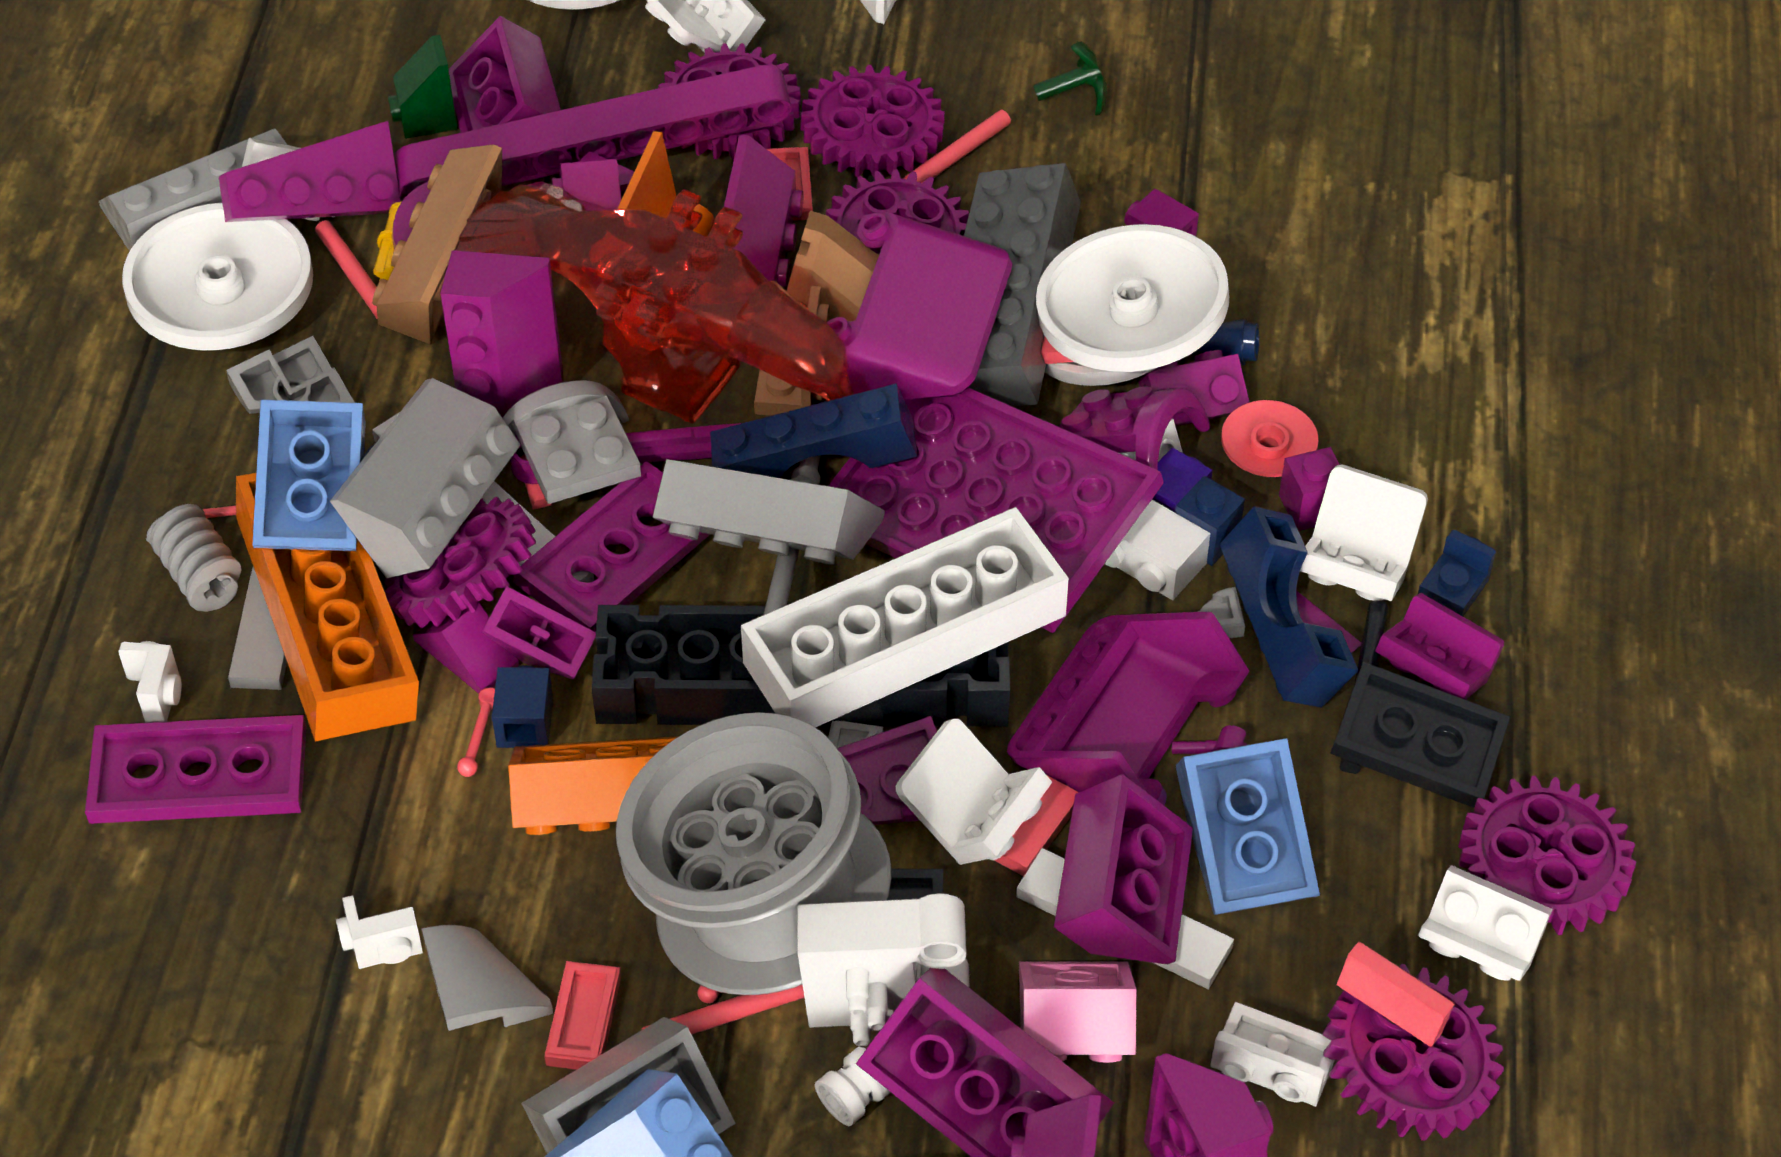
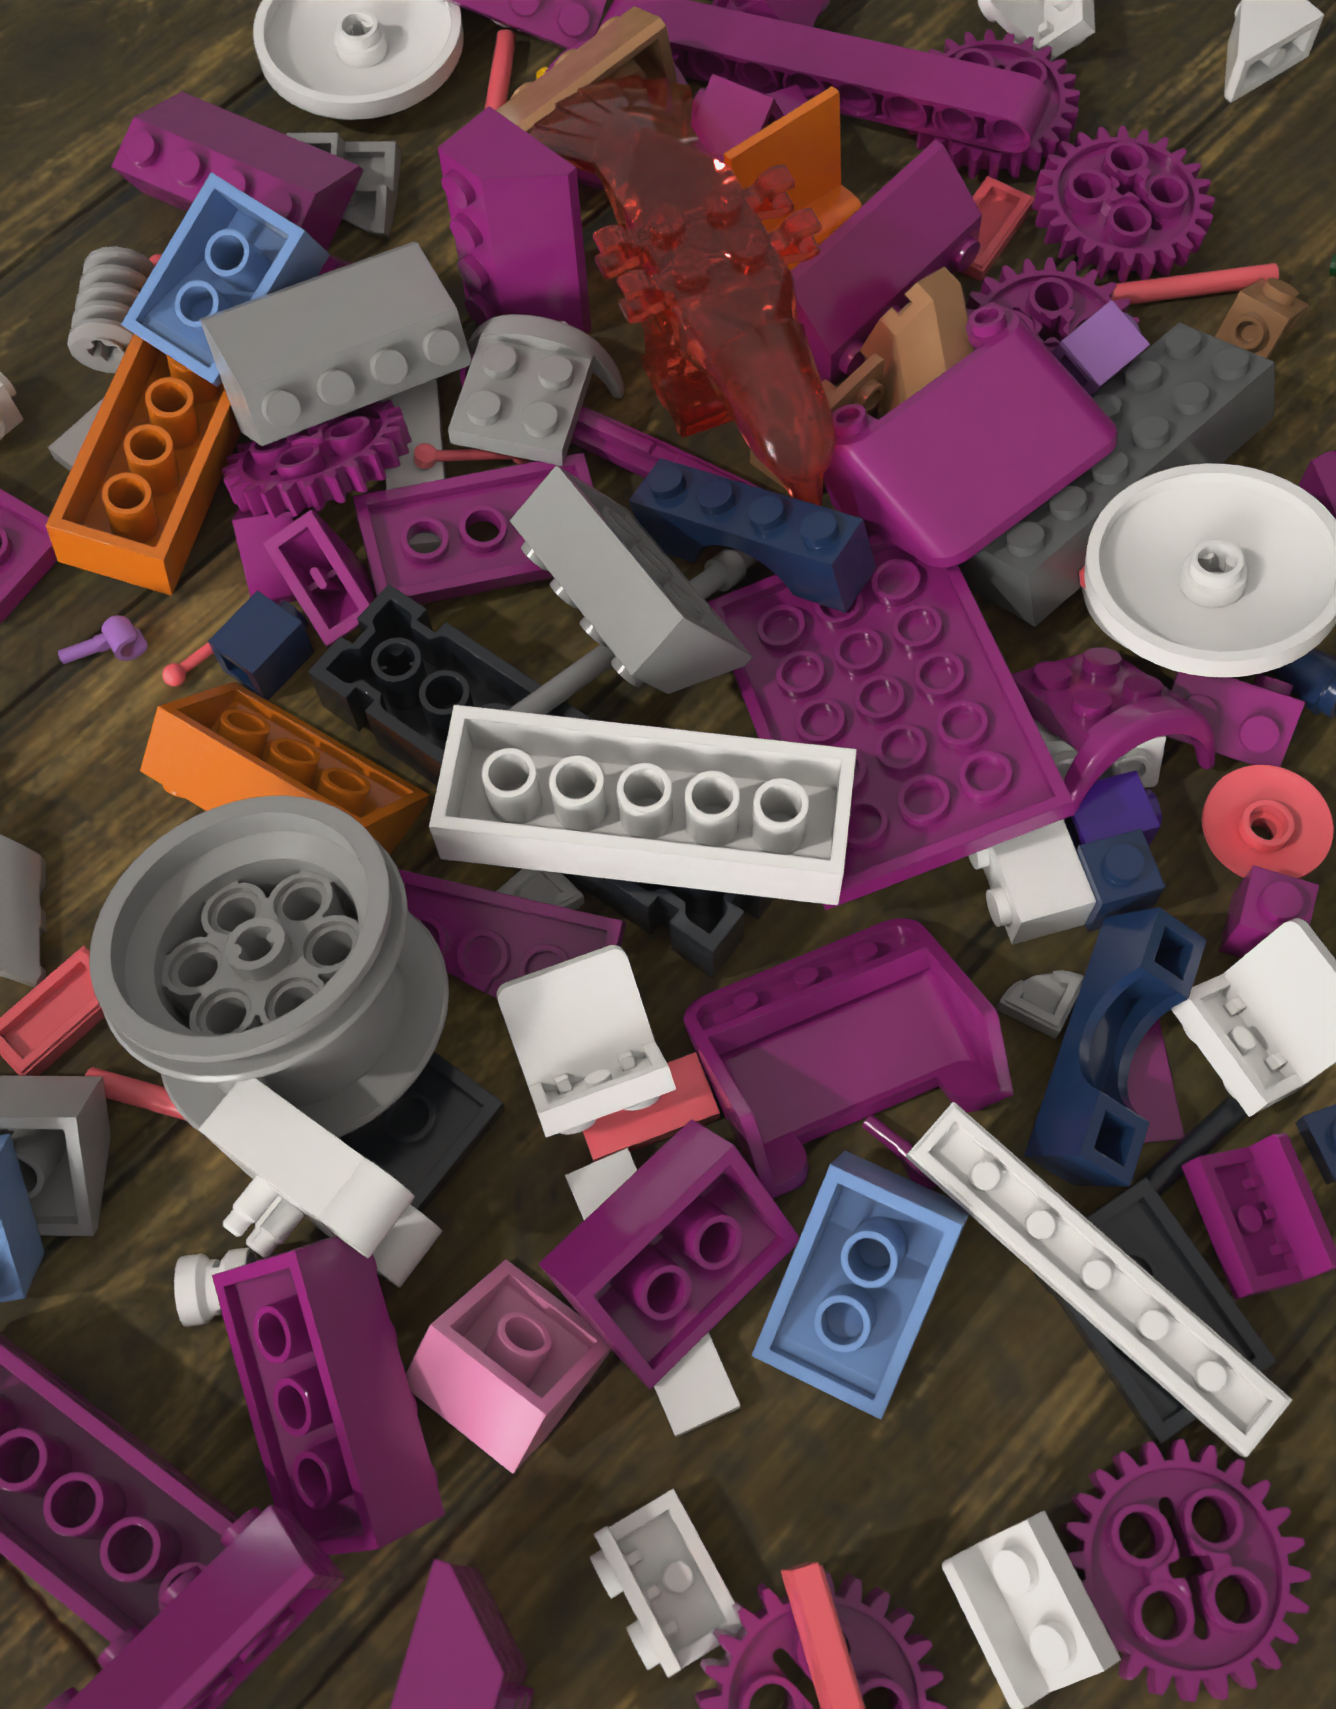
camera: 40 degrees right, 15 degrees up
none -> medium lavender hand [58,615,148,664]
none -> magenta slope [111,92,364,251]
none -> coral hinge [413,443,531,469]
none -> white tile [905,1102,1292,1457]
none -> medium lavender brick [1051,299,1150,396]
none -> medium nougat bracket [1215,278,1310,359]

